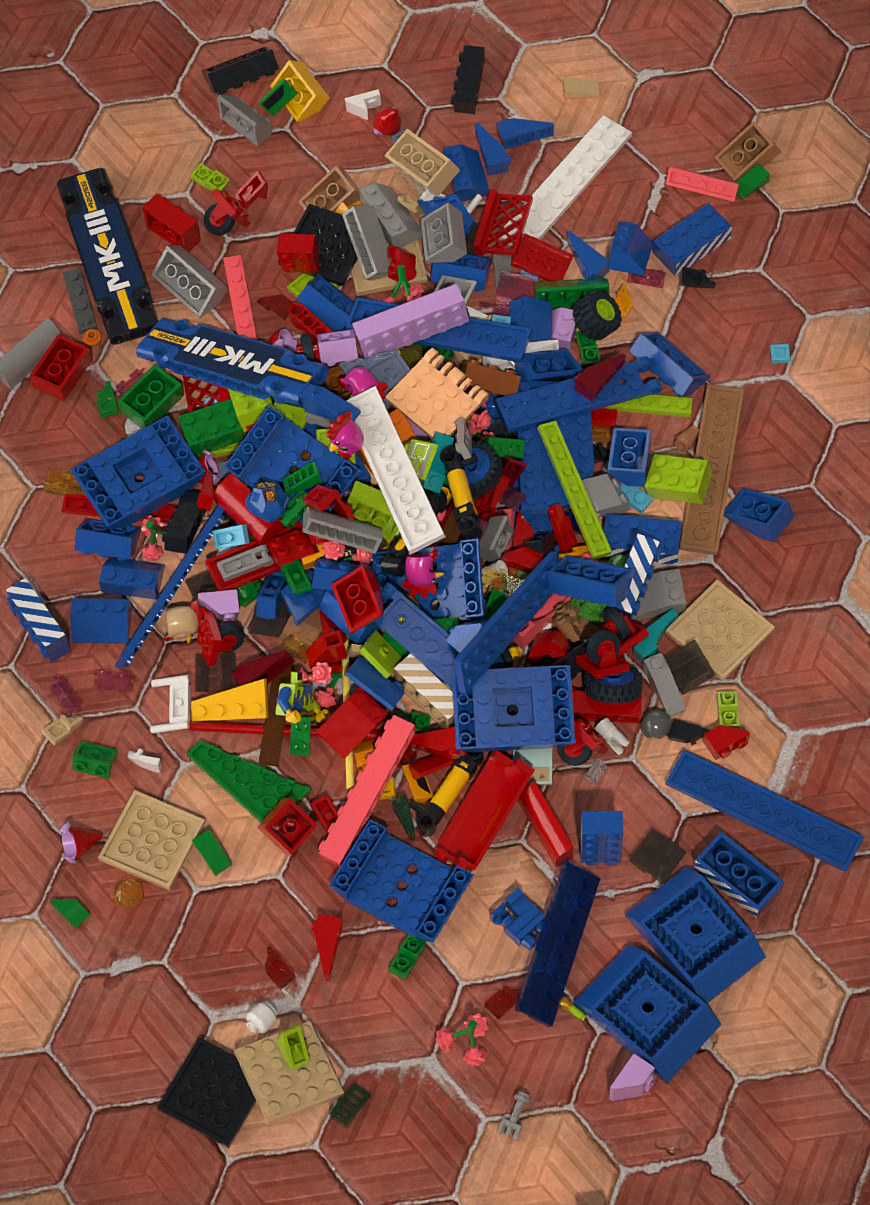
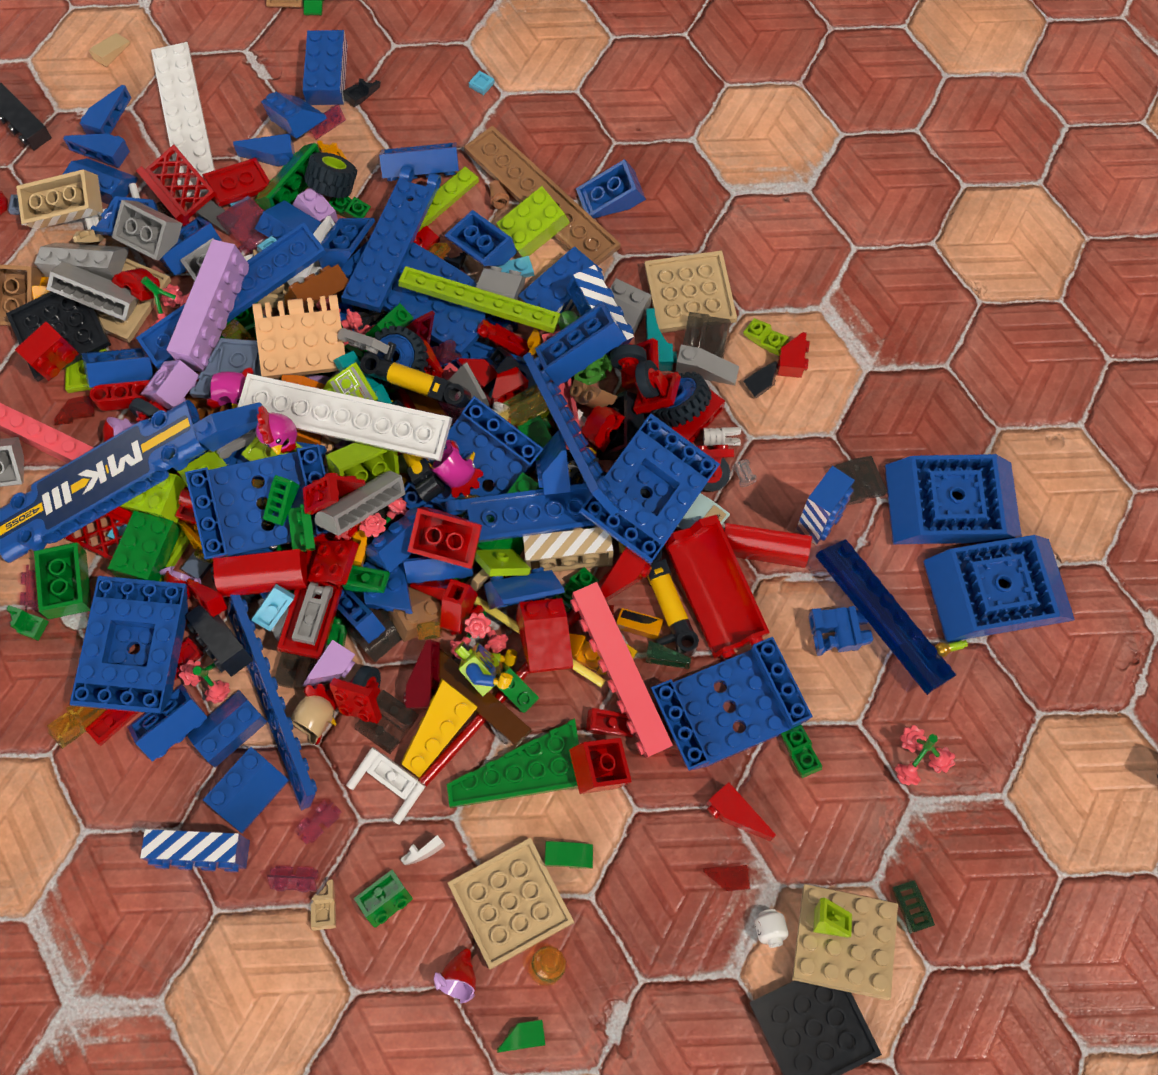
camera: 55 degrees left, 5 degrees up
blue helmet [246,479,290,523] -> none
red slope [409,755,454,780] -> none
clear red slope [484,986,527,1020] -> none
light grey hinge [497,1091,530,1140] -> none
dark red slope [574,353,626,402] -> none
lavender slope [609,1054,655,1101] -> none
dark grey hair [640,709,672,739] -> none
coral plate [665,166,739,202] -> none
blue plate [666,750,864,872] -> none
blue brick [694,832,784,919] -> none

